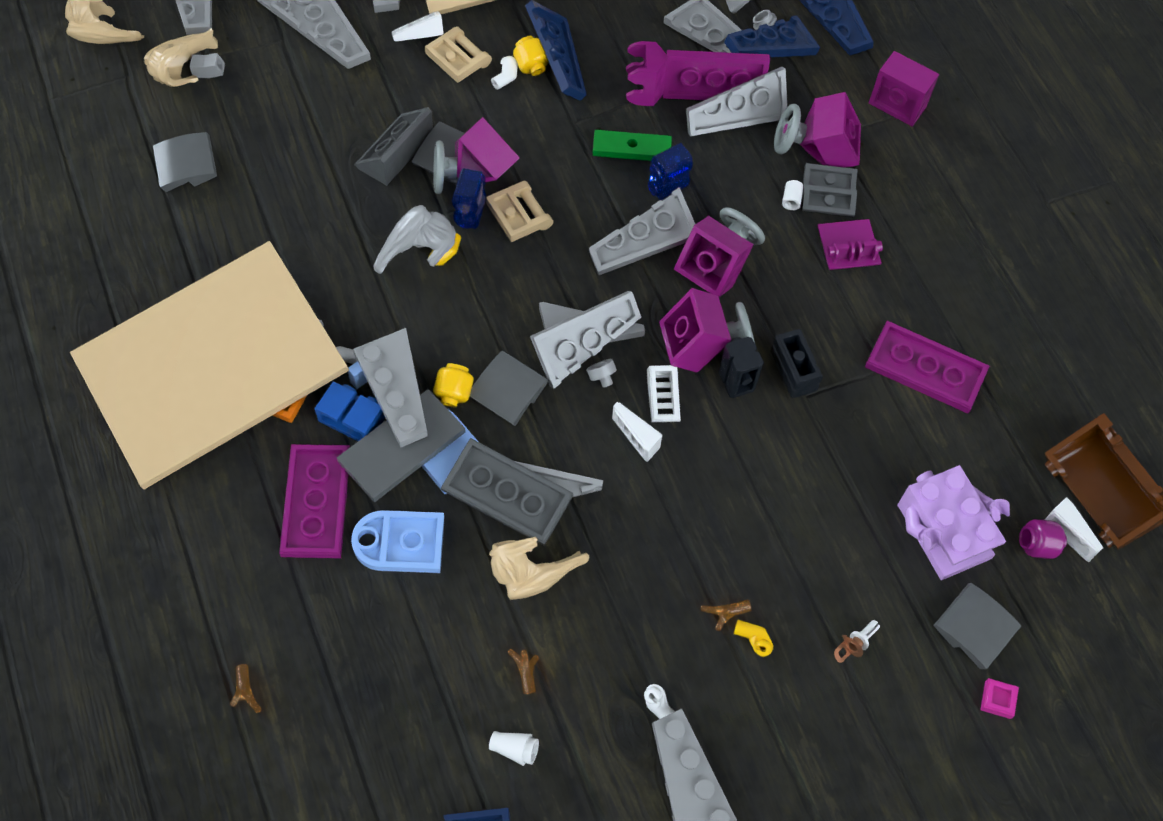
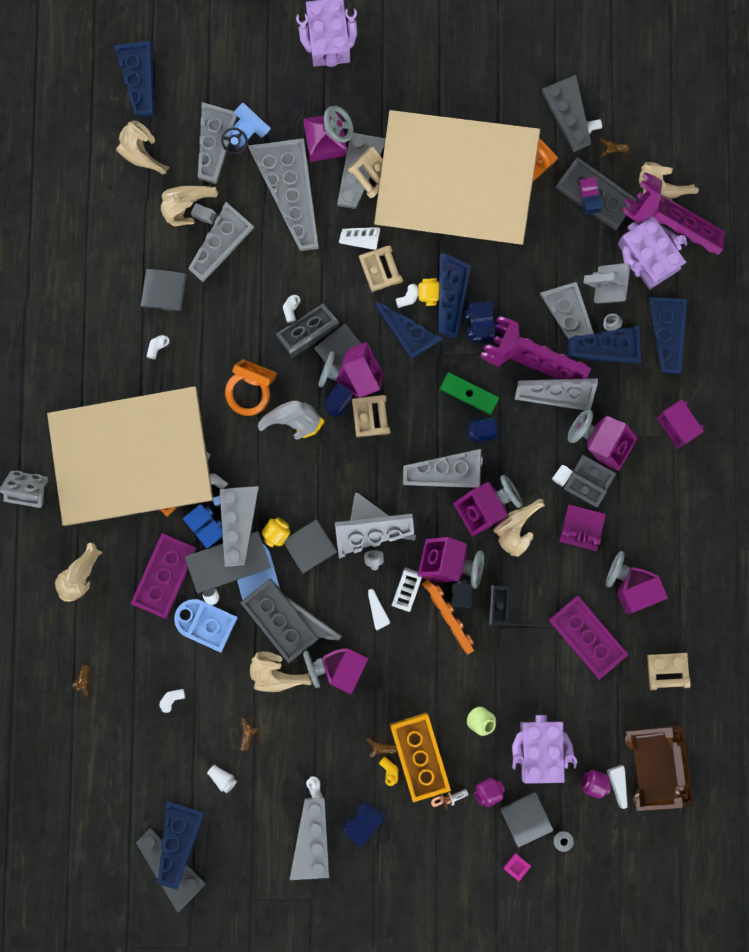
camera: 25 degrees right, 20 degrees up
none -> light grey bracket [0,471,48,508]
none -> tan hair [55,543,102,602]
none -> white arm [146,335,169,359]
none -> white arm [160,689,185,713]
none -> light grey wing [188,202,254,282]
none -> white hinge [202,588,219,605]
none -> orange tile [225,359,278,416]
none -> white arm [283,295,300,323]
none -> magenta piece [303,648,368,694]
none -> clear blue brick [342,801,386,848]
none -> dark blue wing [375,302,442,360]
none -> light orange brick [390,713,451,802]
none -> orange wing [422,580,474,655]
none -> clear blue brick [465,301,495,343]
none -> yellowish green head [467,707,496,736]
none -> magenta head [474,778,505,807]
none -> tan hair [493,499,545,557]
none -> light grey plate [554,831,574,852]
none -> magenta piece [606,551,668,614]
none -> tan plate [647,653,690,690]

